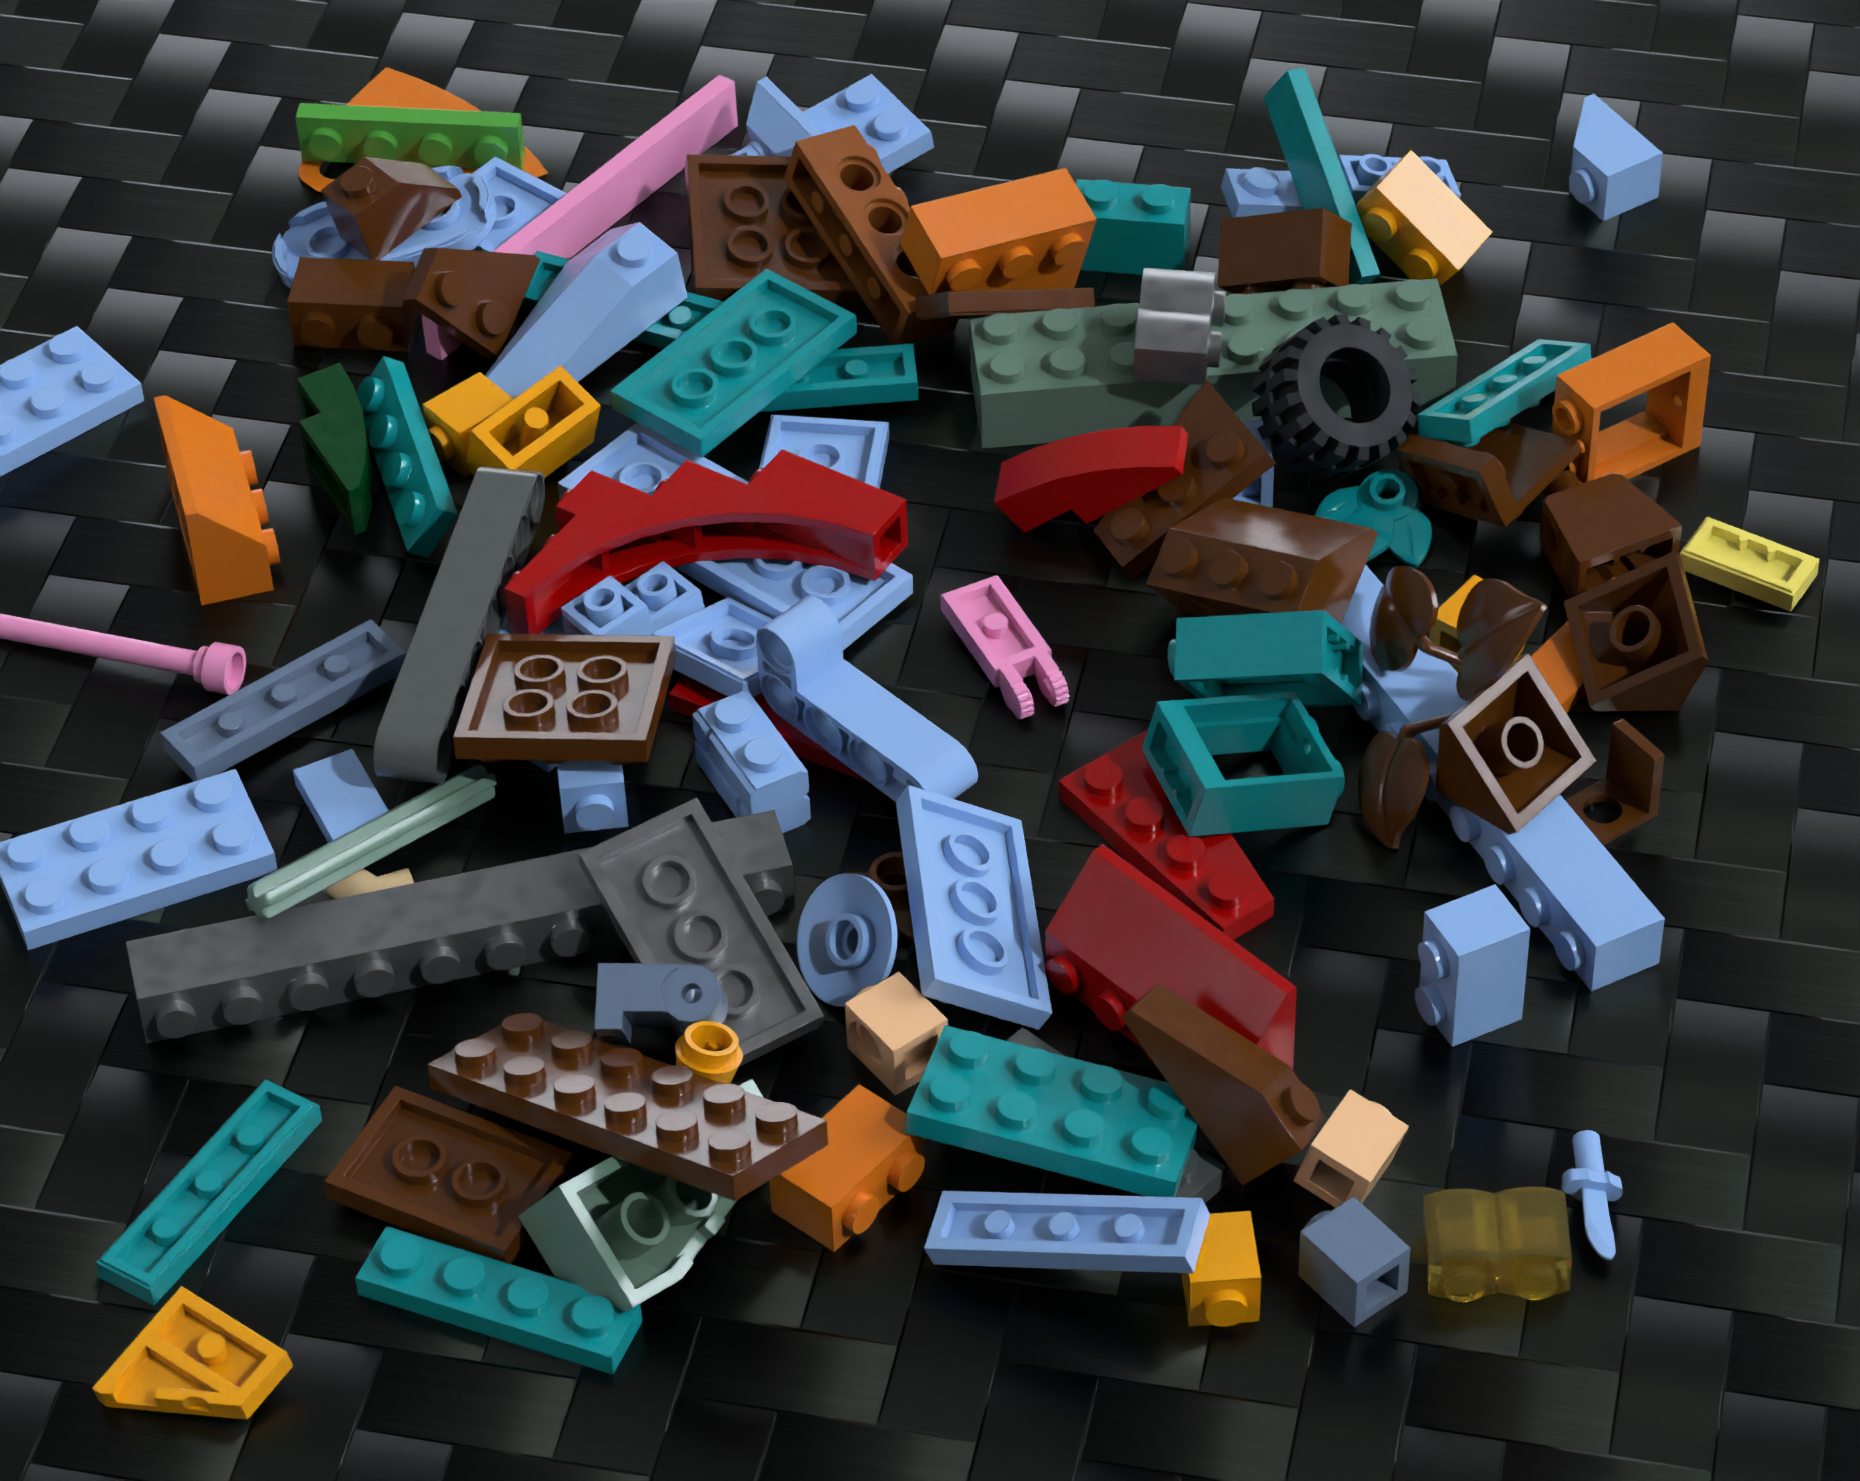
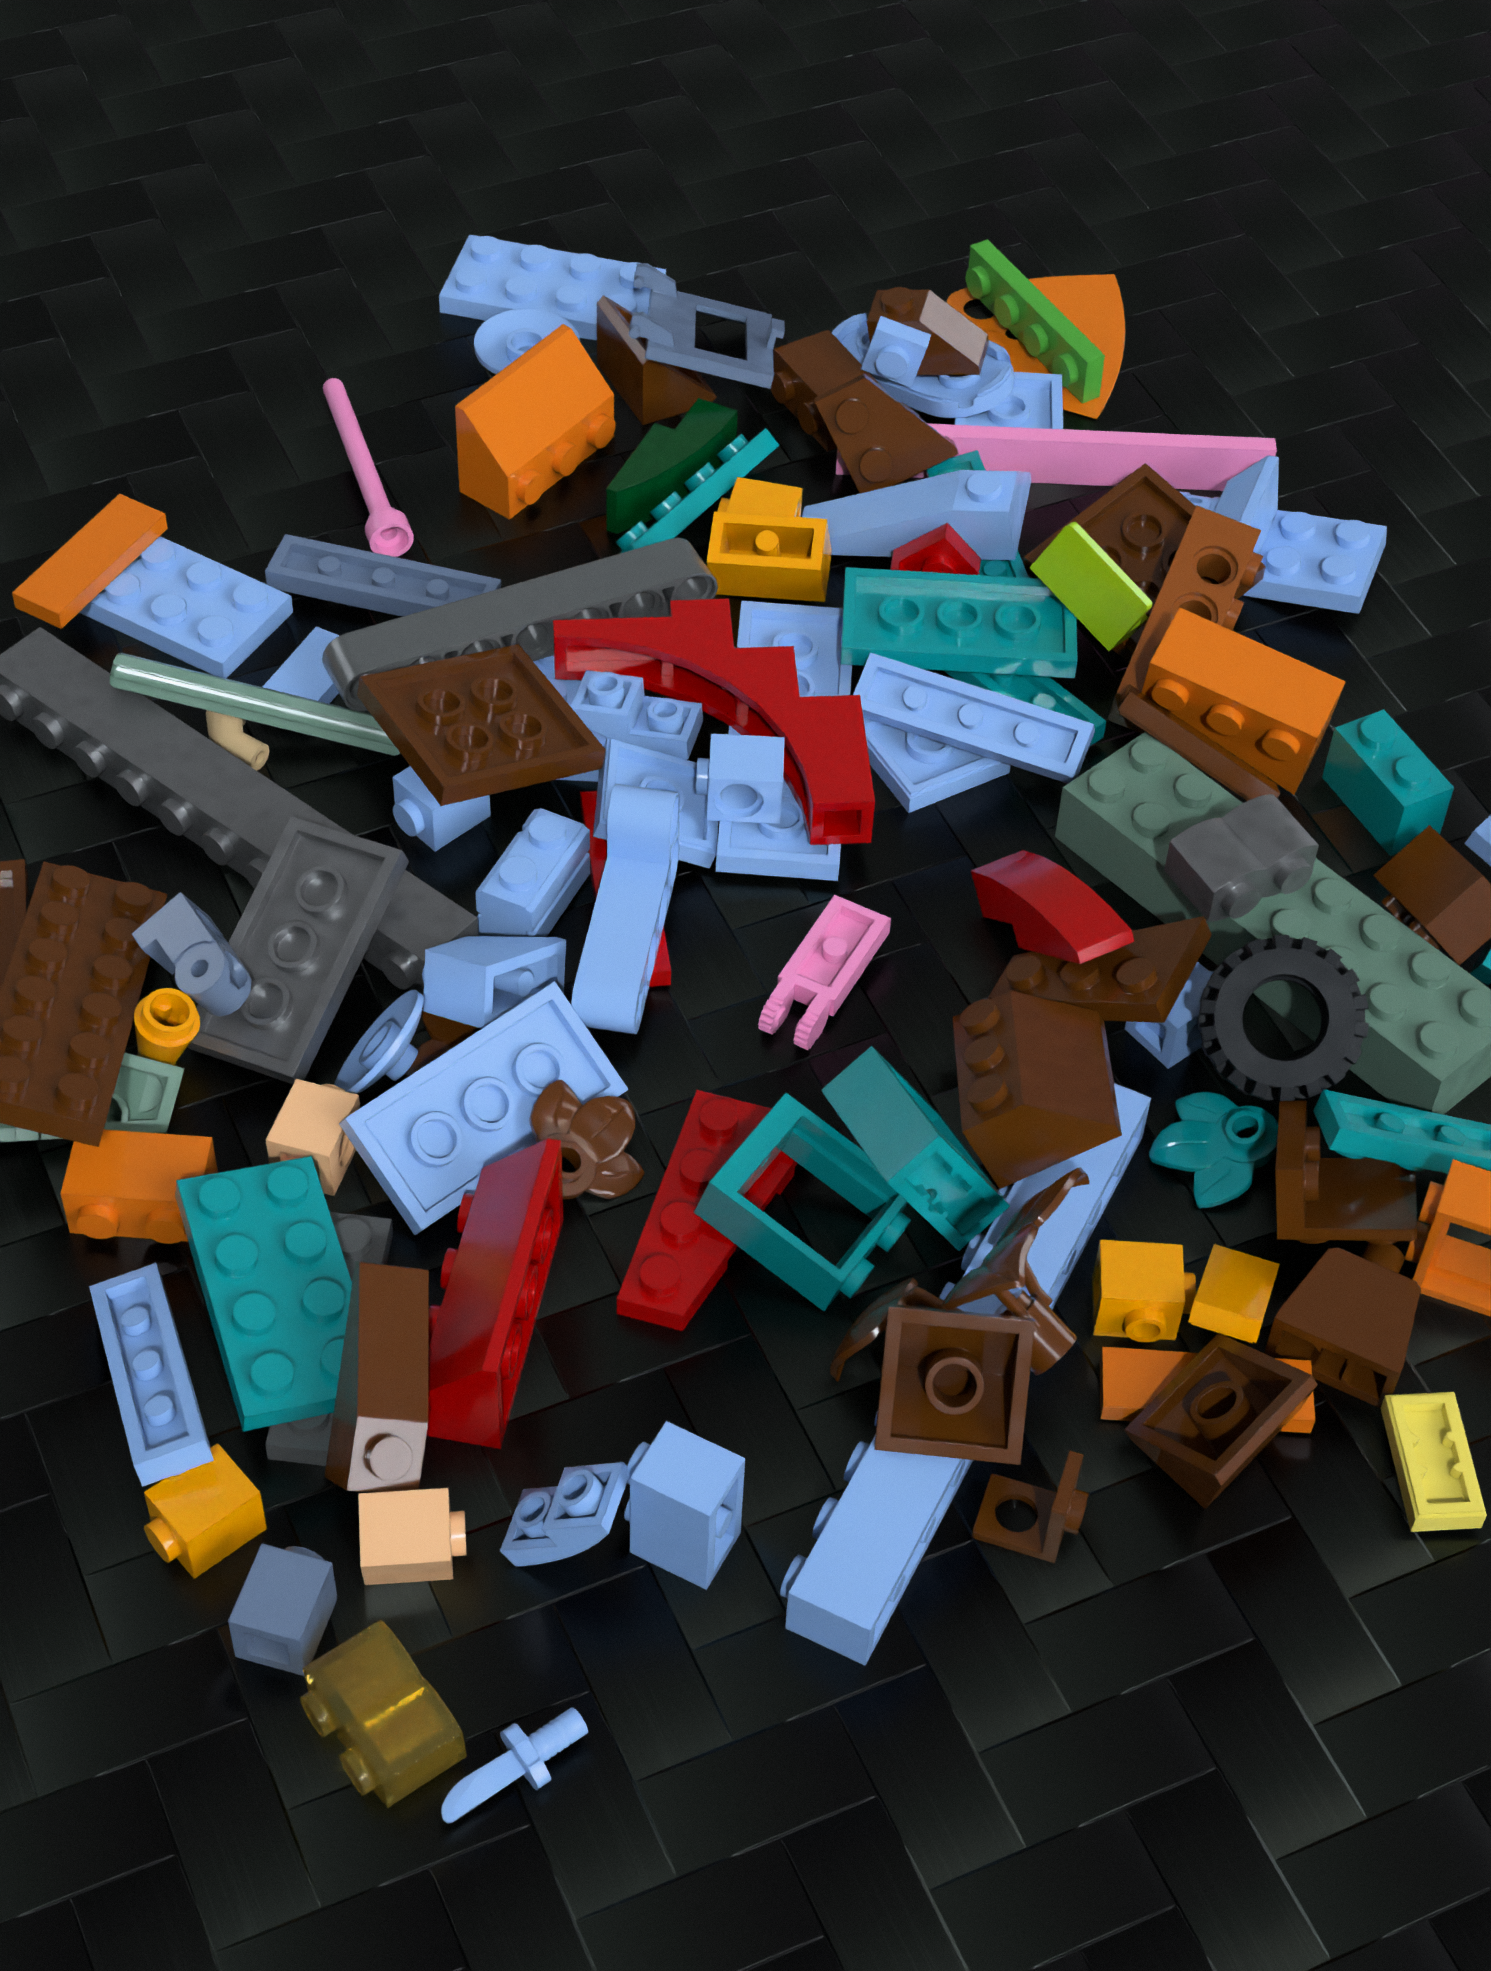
camera: 50 degrees right, 5 degrees up
none -> orange tile [12,494,168,629]
none -> light blue slope [422,936,566,1029]
none -> light blue dish [474,308,580,374]
none -> light blue slope [500,1462,629,1567]
none -> reddish brown plate [529,1080,645,1200]
none -> reddish brown slope [597,295,717,425]
none -> sand blue piece [629,263,785,389]
none -> light blue brick [696,734,785,824]
none -> light blue plate [853,652,1095,784]
none -> light blue plate [861,316,931,388]
none -> red bracket [890,523,981,575]
none -> lime panel [1030,522,1153,651]
none -> light orange tile [1188,1244,1280,1343]

